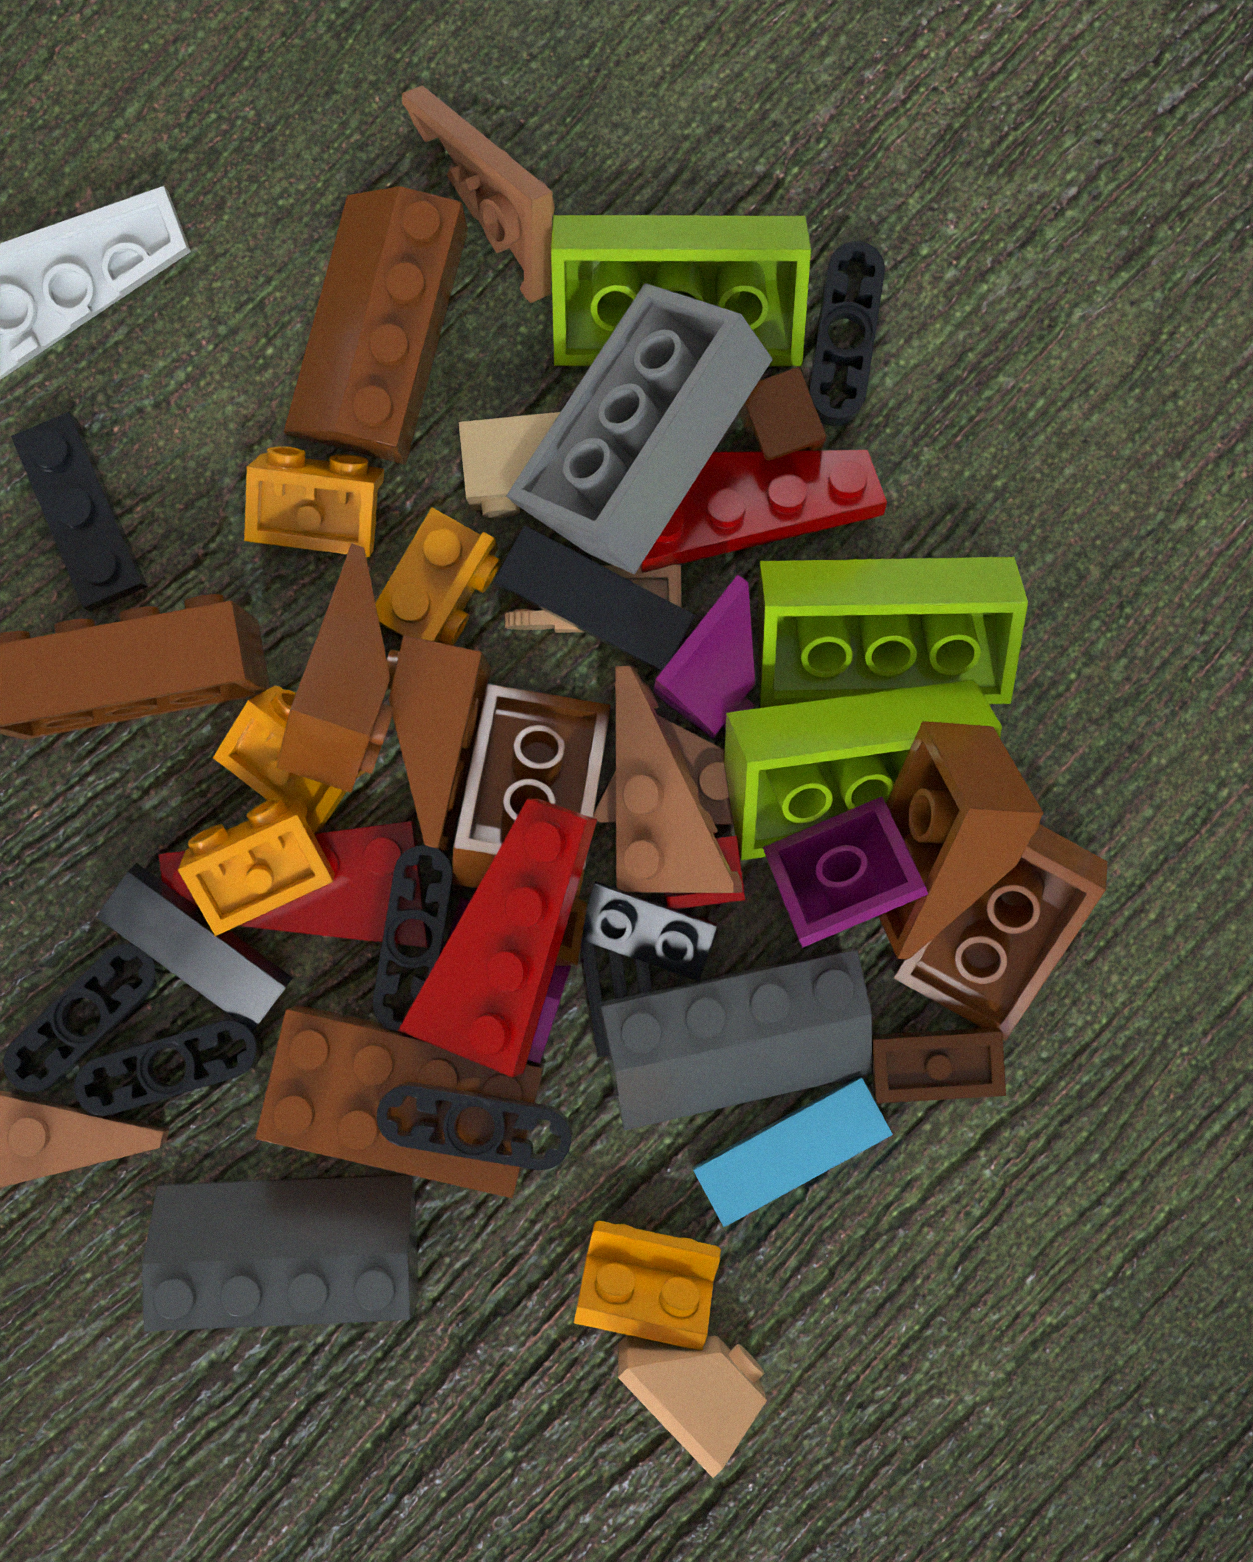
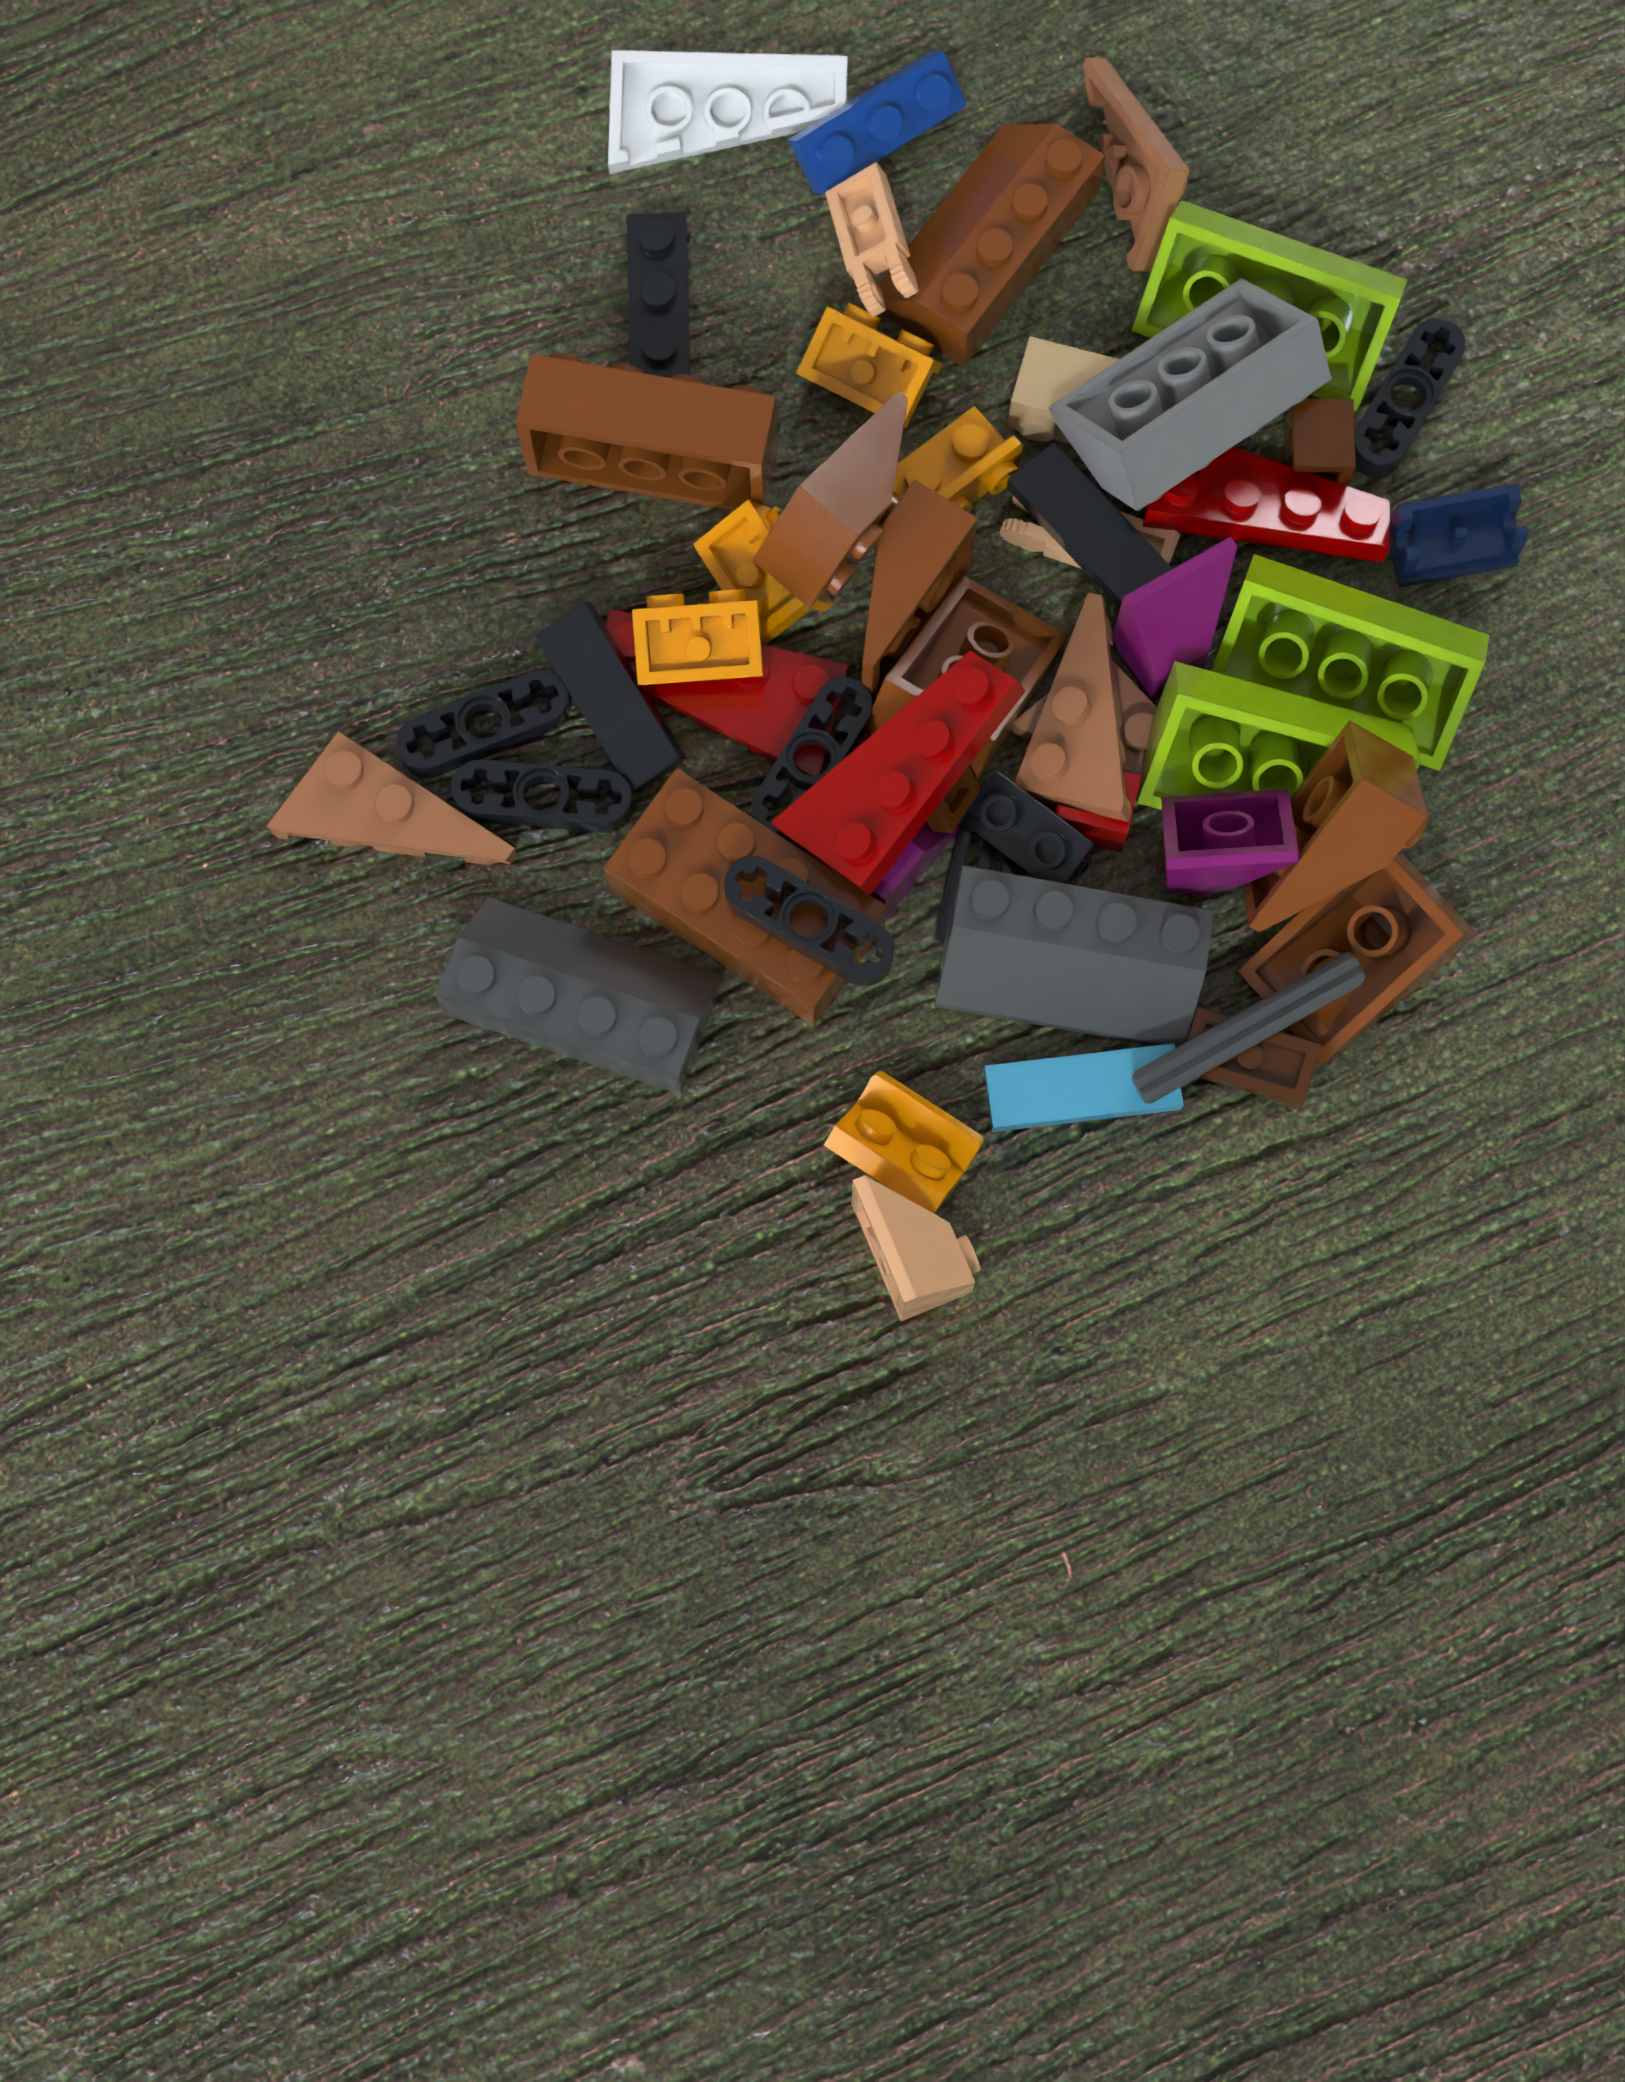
camera: 25 degrees right, 10 degrees down
none -> blue plate [788,50,967,195]
none -> light nougat hinge [825,162,919,317]
none -> dark grey axle [1132,953,1366,1104]
none -> dark blue hinge [1389,483,1528,588]

